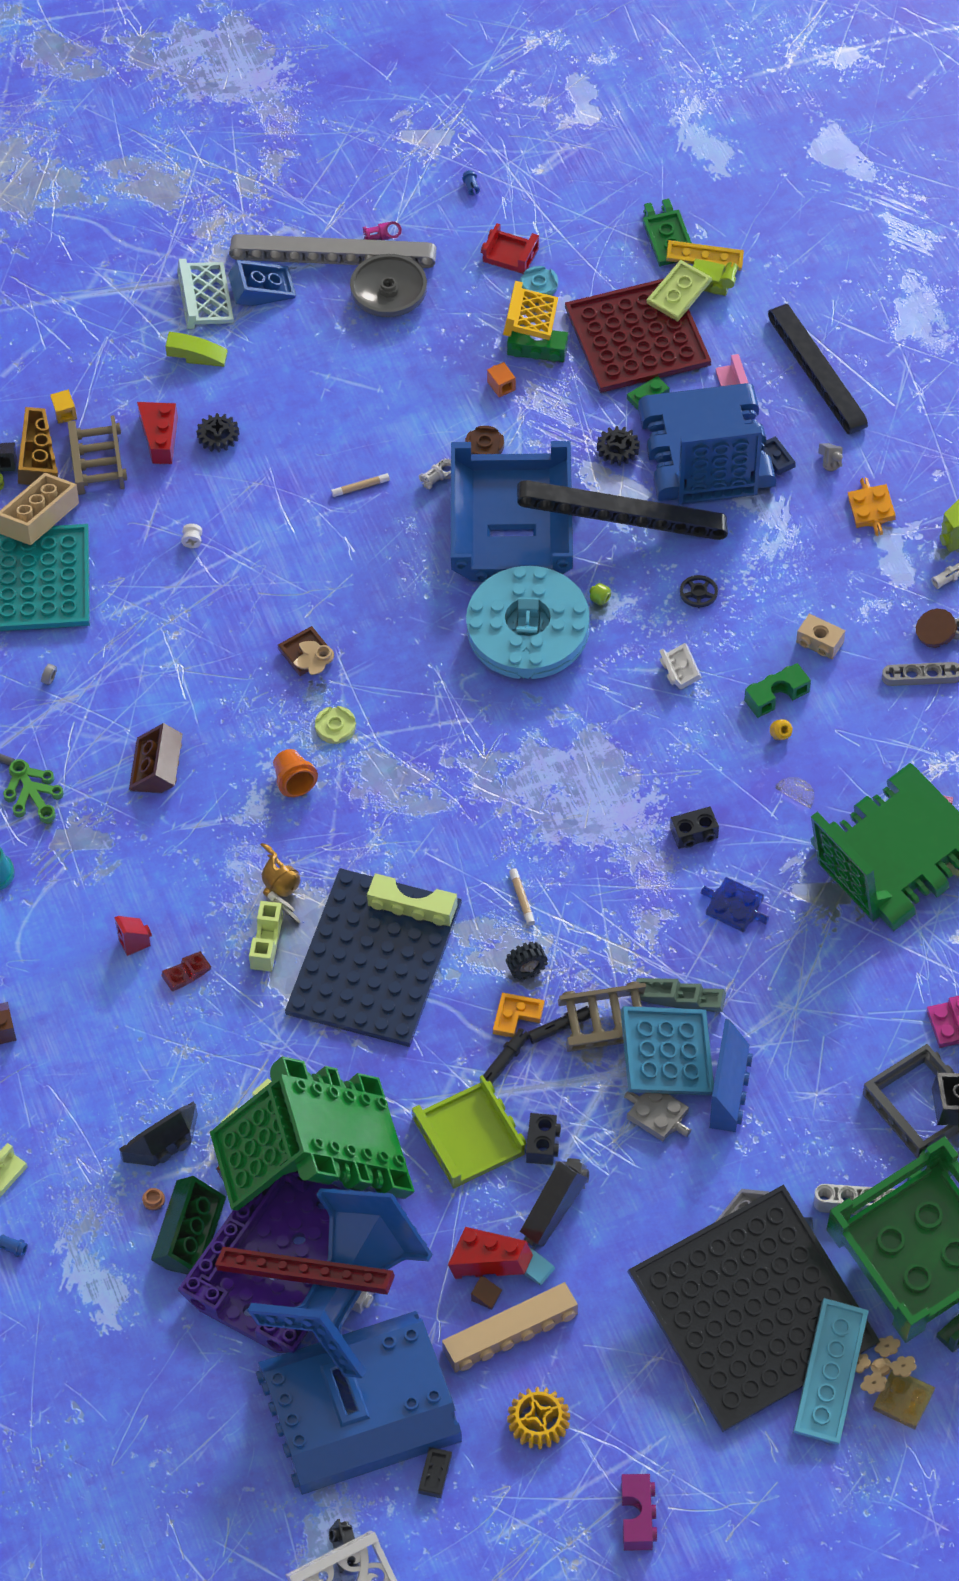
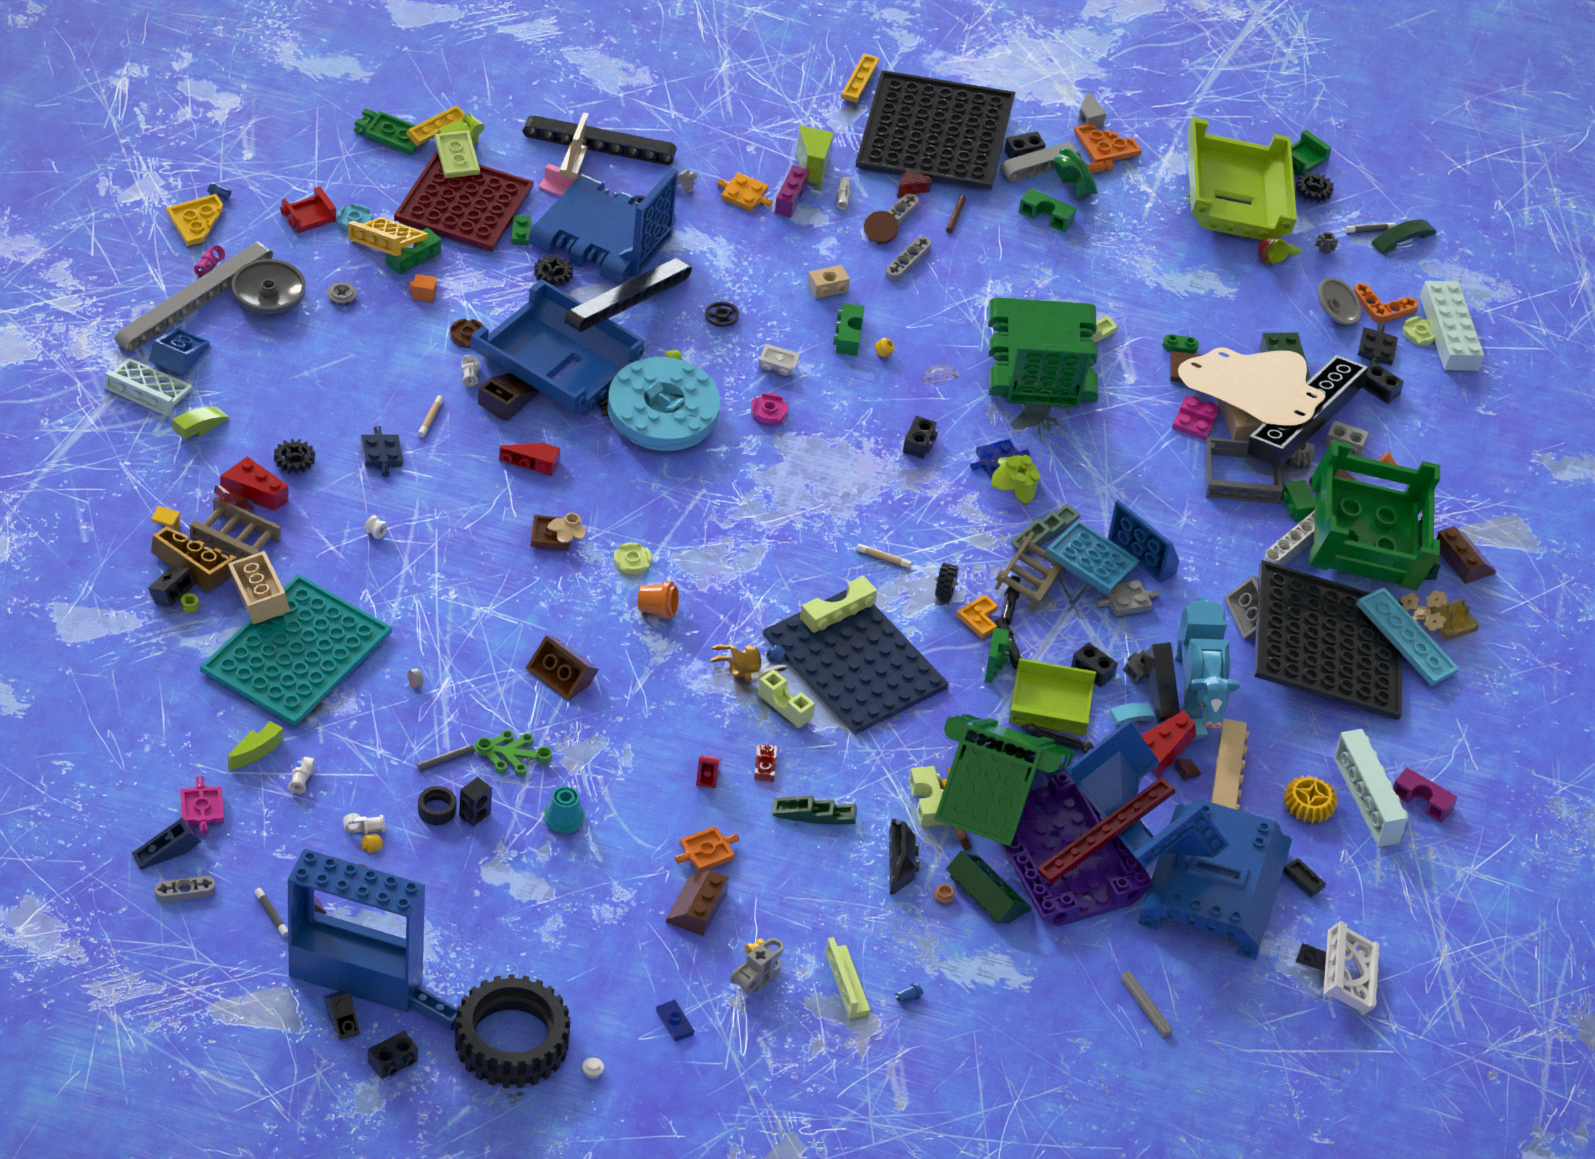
camera: 60 degrees left, 10 degrees down
none -> yellow plate [166,194,223,247]
none -> clear red slope [214,485,254,510]
none -> light grey gear [327,282,357,305]
none -> dark blue plate [360,426,403,477]
none -> slope [478,373,541,421]
none -> red slope [499,443,560,476]
none -> tan fence [559,112,588,180]
none -> orange plate [675,826,740,873]
none -> dark pink plate [751,393,788,425]
none -> blue piece [766,645,786,664]
none -> dark green slope [772,796,857,824]
none -> magenta arch [775,165,809,218]
none -> green plate [984,628,1012,683]
none -> lime brick [991,455,1040,505]
none -> black wheel [1021,723,1094,753]
none -> medium azure slope [1109,703,1155,725]
none -> light grey axle [1121,971,1172,1037]
none -> dark azure animal [1173,597,1240,729]
none -> light aqua brick [1334,729,1408,847]

